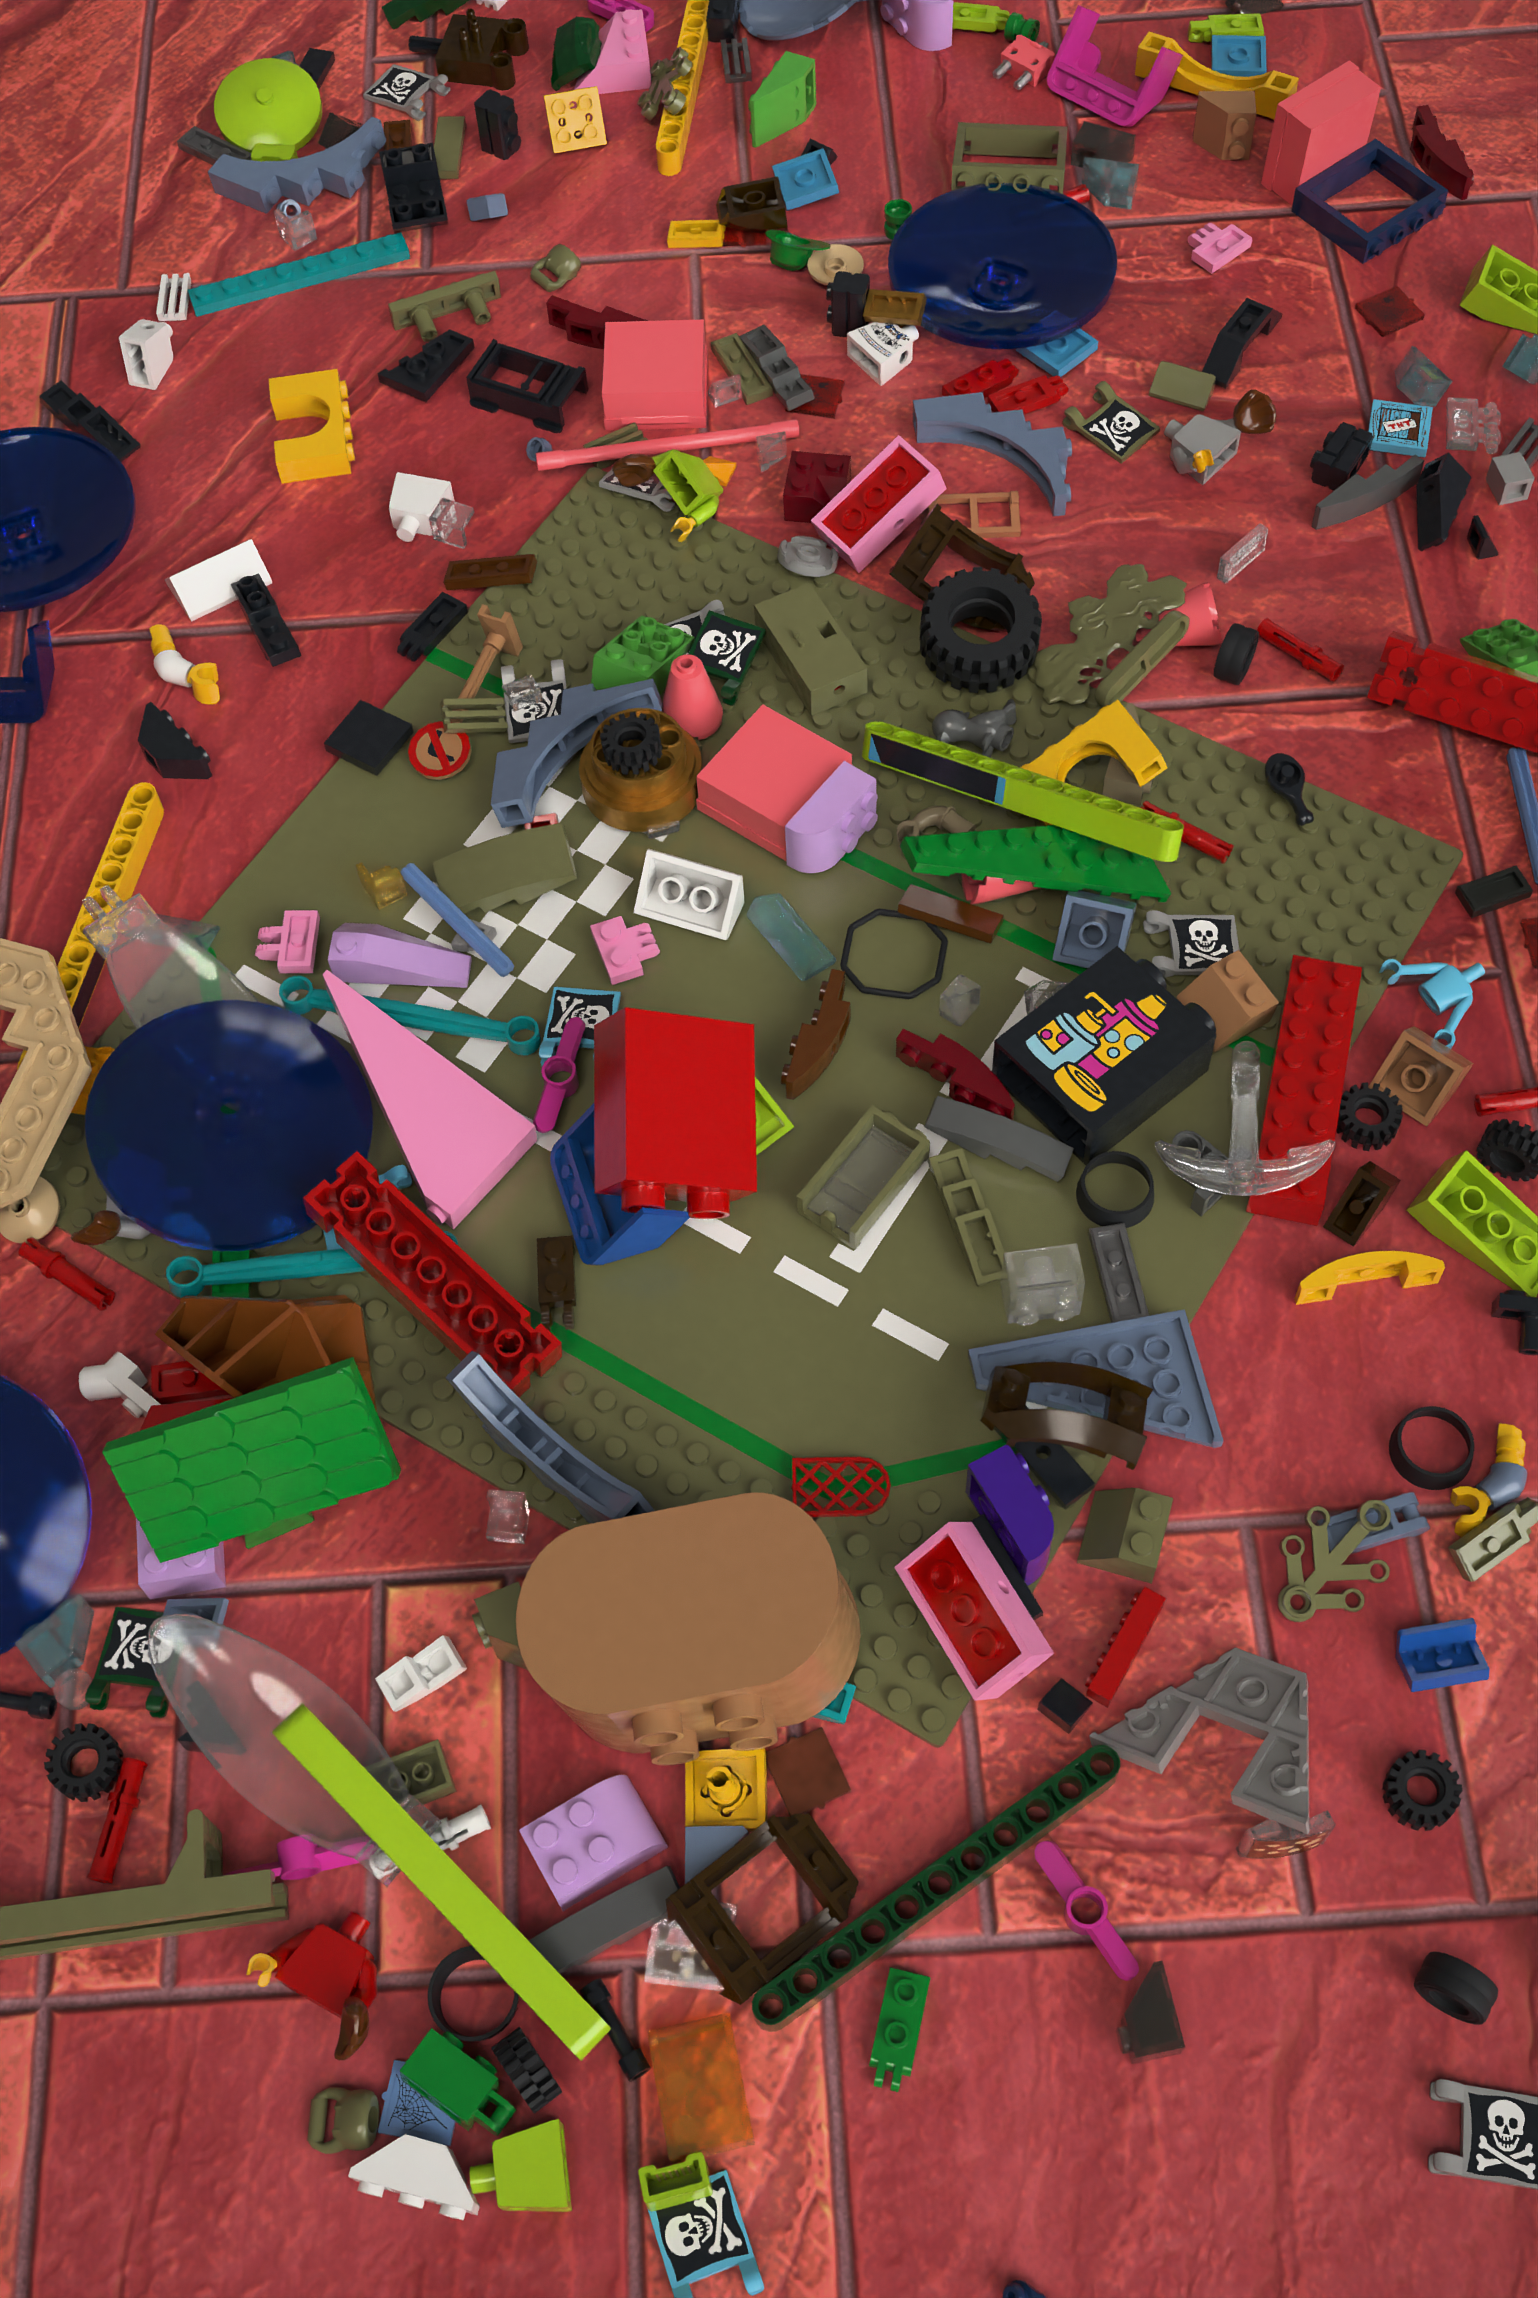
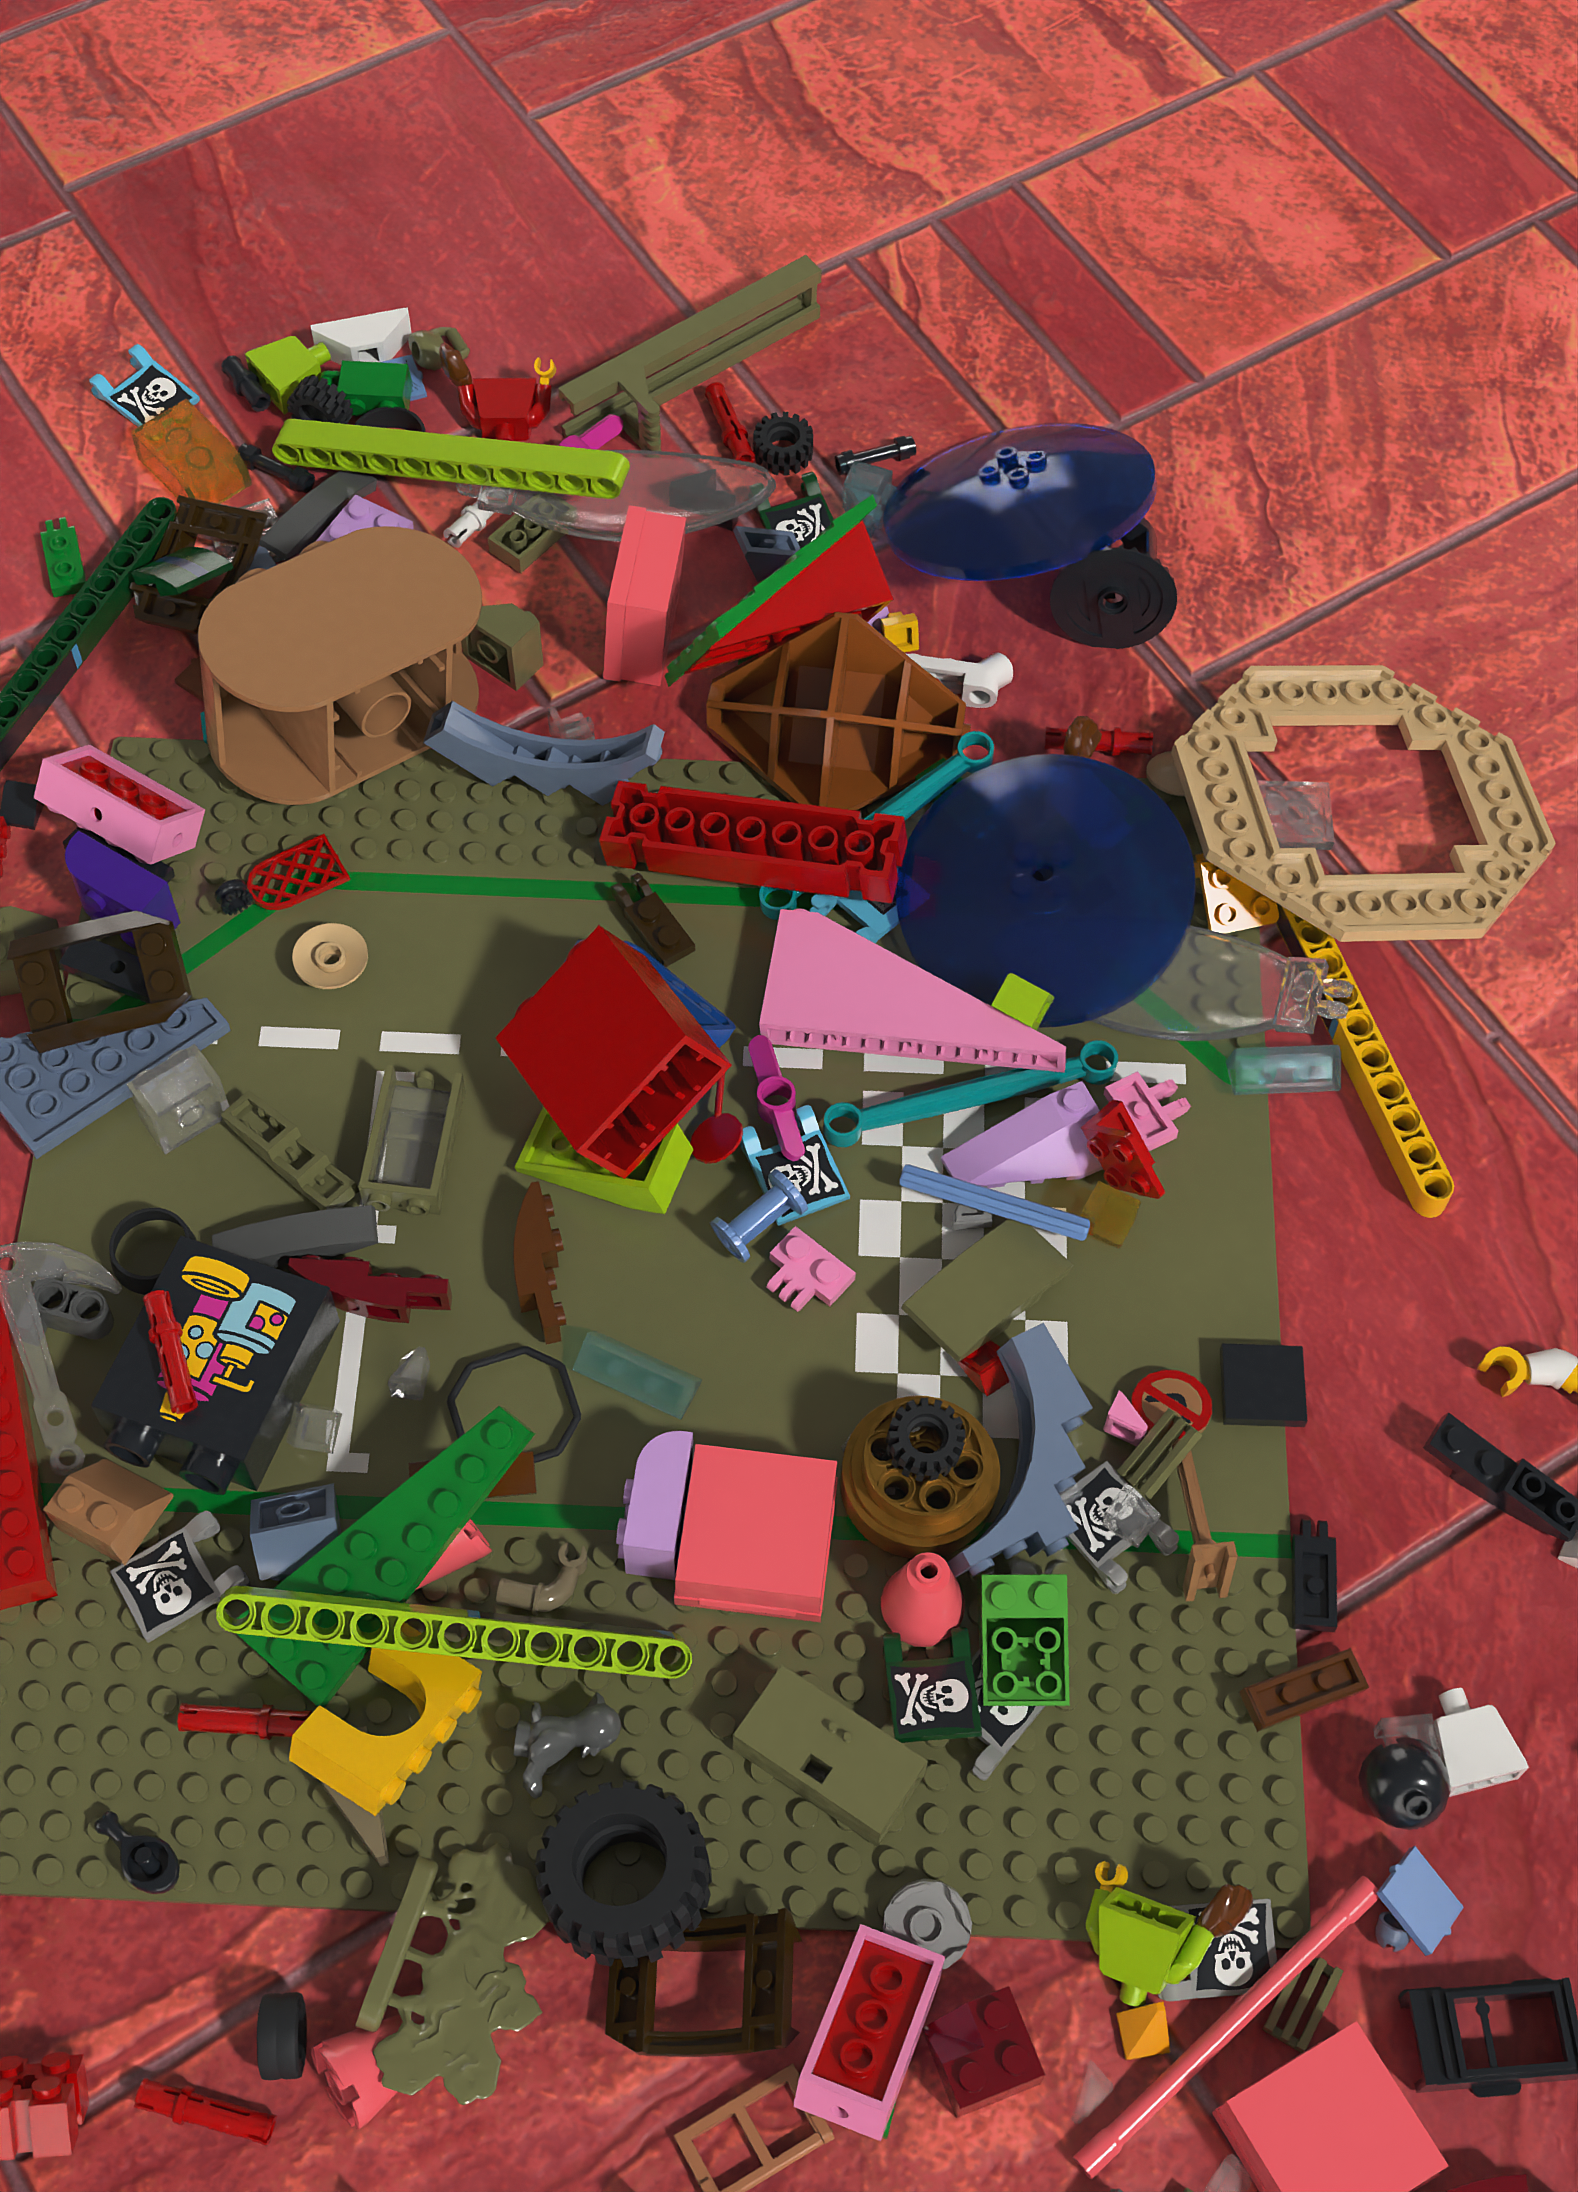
camera: 145 degrees right, 0 degrees up
clear tile [53,1669,93,1710] -> none
black slope [138,702,212,779] -> none
white slope [375,1635,467,1712] -> none
white slope [634,849,745,940] -> none
lime piece [638,2152,713,2212] -> none
flat silver tile [1088,1223,1149,1323] -> none
none -> dark green slope [131,547,234,596]
none -> red pin [143,1290,198,1414]
none -> black bush [214,879,253,916]
none -> black pin [221,355,271,412]
none -> tan dish [292,923,368,989]
none -> coral container [603,505,686,686]
none -> medium blue hose [710,1169,808,1263]
none -> lime panel [991,973,1055,1031]
none -> red bracket [1081,1099,1165,1199]
none -> bright pink slope [1103,1391,1148,1446]
none -> black cylinder [1358,1737,1451,1830]
none -> medium blue piece [1376,1846,1464,1956]

